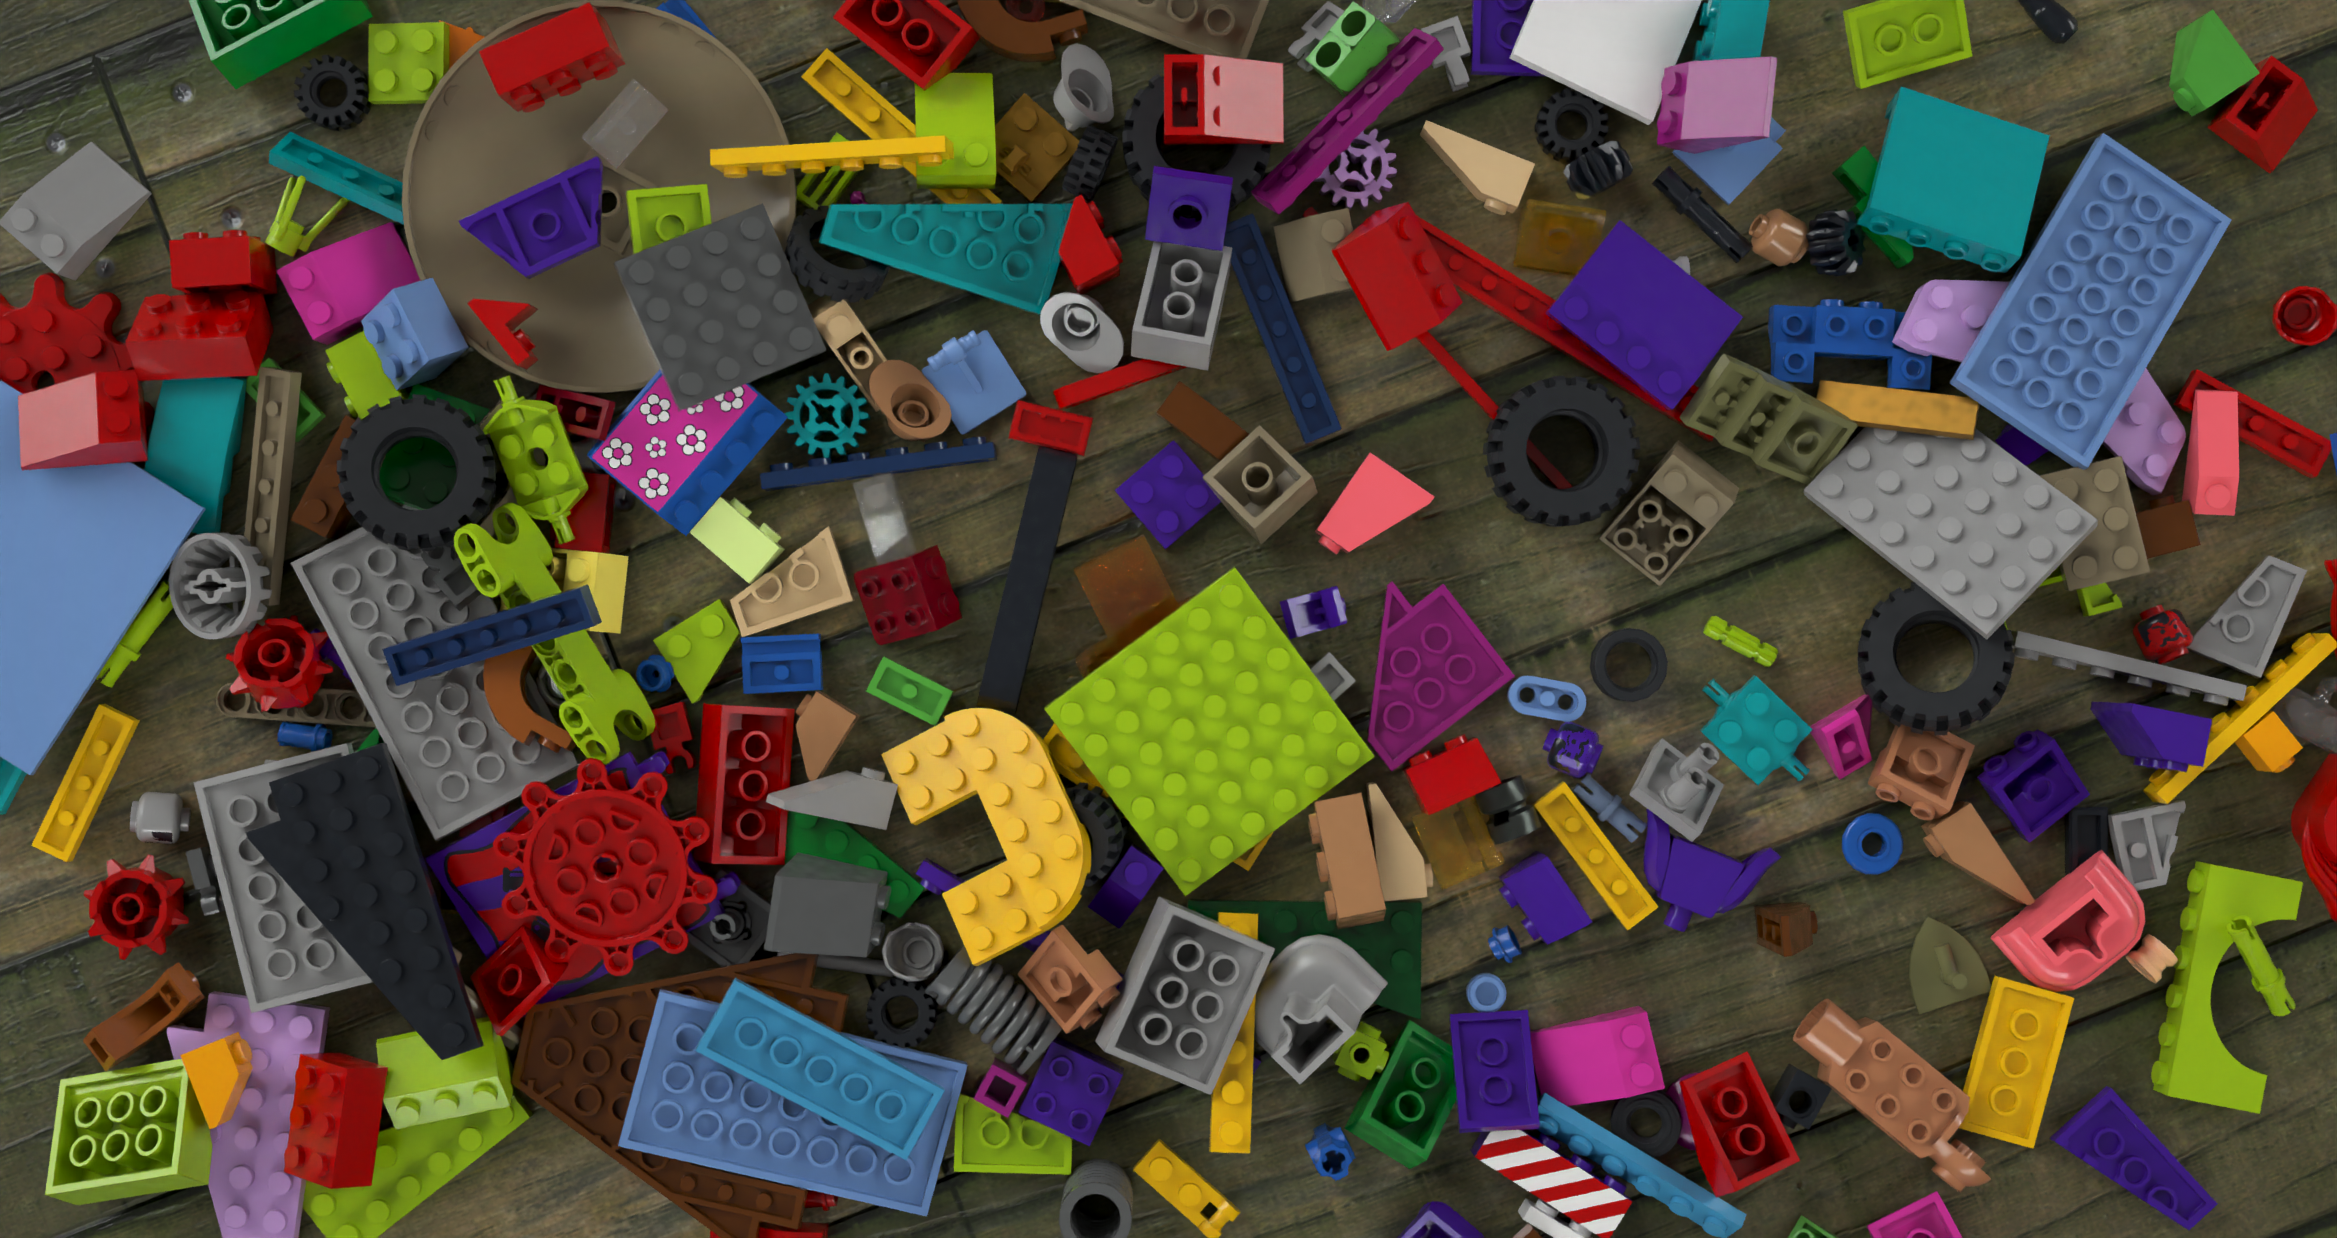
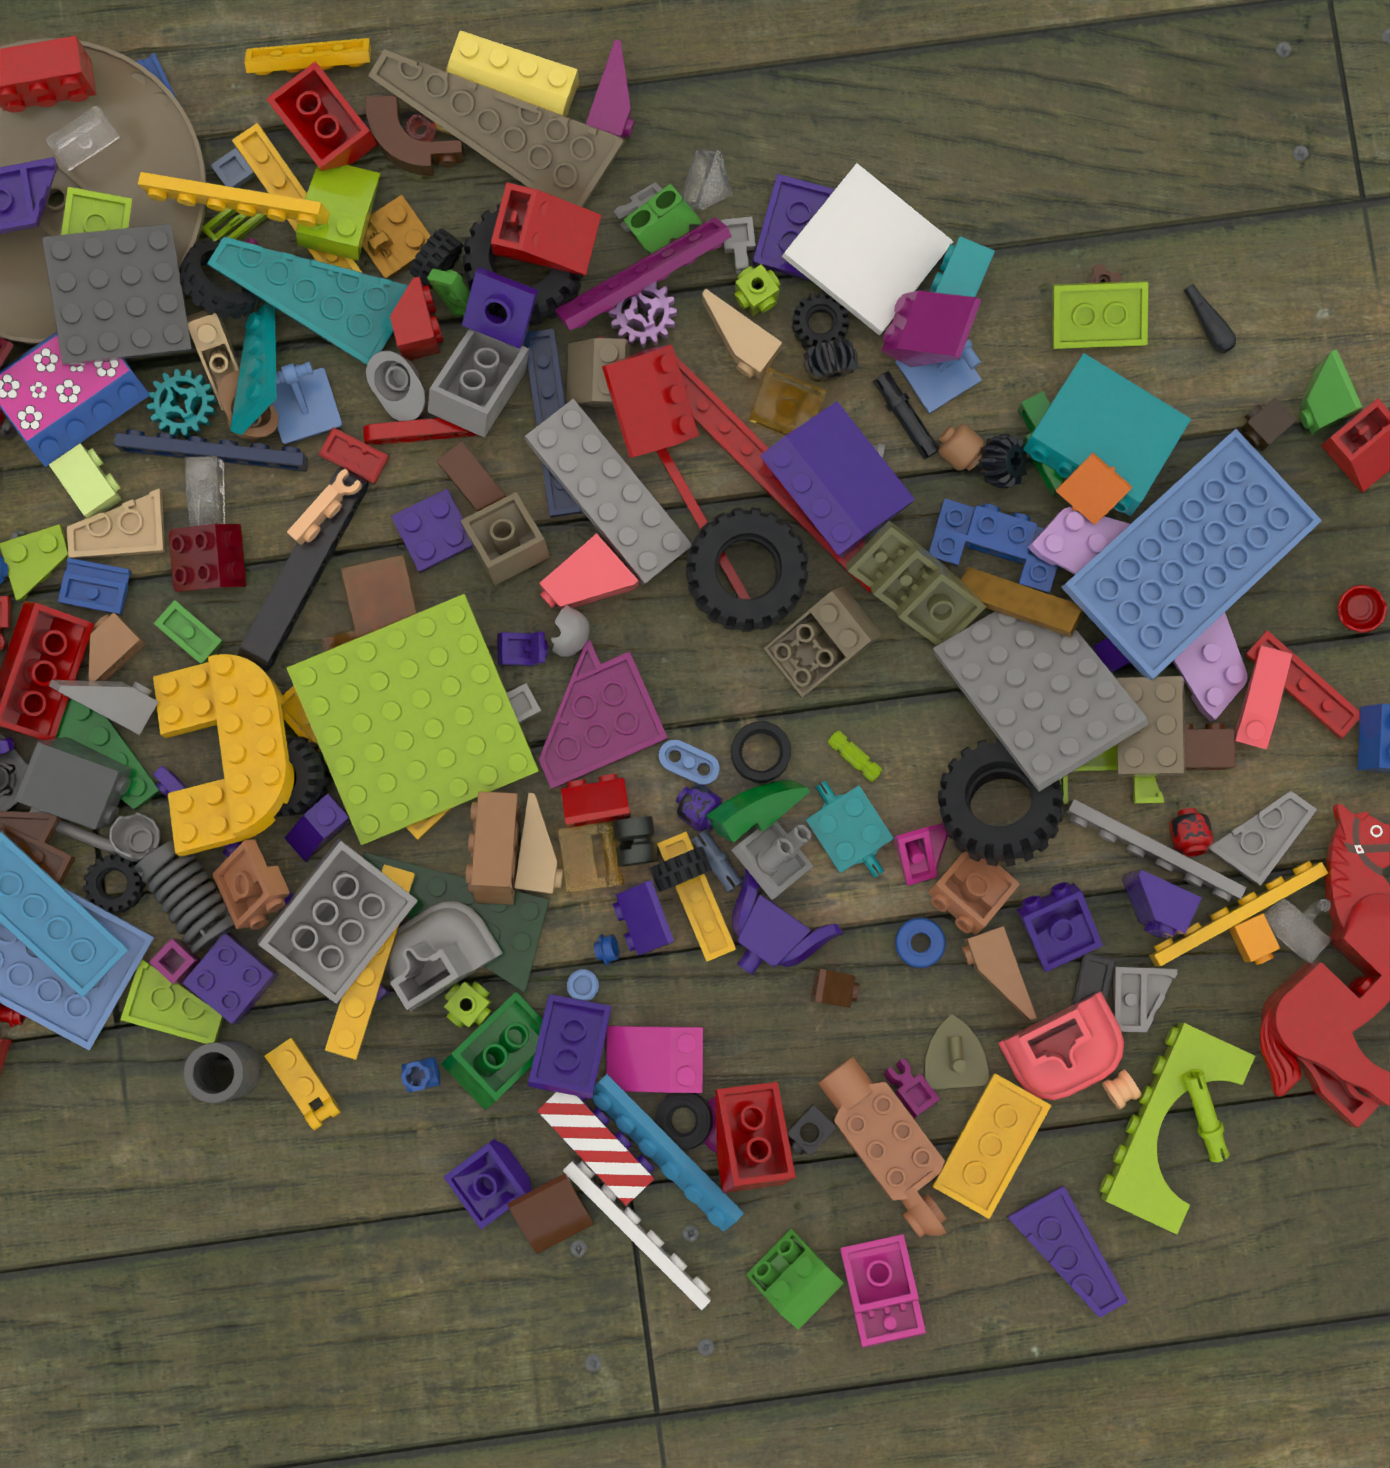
camera: 20 degrees right, 5 degrees down
light grey piece [1053,43,1114,131] -> none
none -> sand blue plate [211,148,256,188]
none -> teal wing [230,303,277,435]
none -> light nougat plate [287,469,362,546]
none -> bright green plate [427,269,470,318]
none -> light grey plate [524,399,692,585]
none -> light grey hair [551,605,590,657]
none -> black tyre [649,846,712,892]
none -> green slope [706,779,810,843]
none -> lime brick [734,264,780,317]
none -> magenta plate [884,1058,940,1119]
none -> orange piece [1056,452,1132,525]
none -> dark brown brick [1241,397,1296,451]

